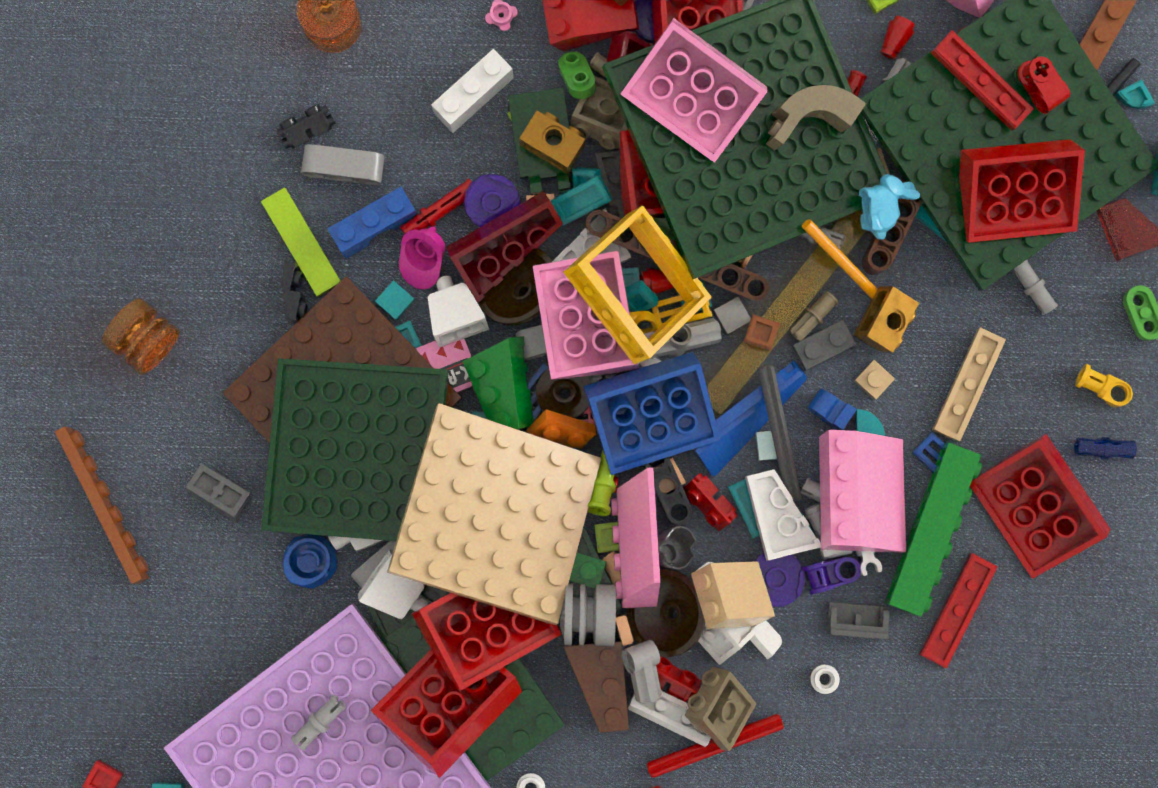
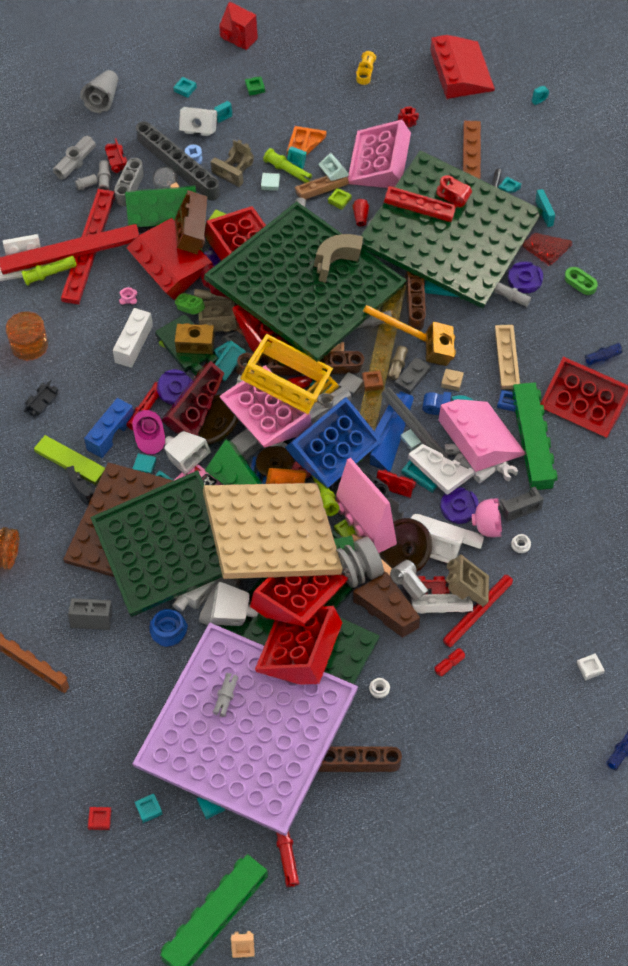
camera: 25 degrees left, 25 degrees down
light grey beam [301,144,385,185] -> none
bright pink slope [621,18,767,163] -> none
tan brick [691,562,775,629] -> none
dark purple piece [802,557,861,595] -> none
medium azure animal [859,174,920,240] -> none
red tile [919,553,998,669] -> none
red slope [959,139,1085,243] -> none
yellow connector [1075,364,1133,408] -> none
none -> bright pink cylinder [472,498,502,538]
none -> dark purple tile [508,262,543,293]

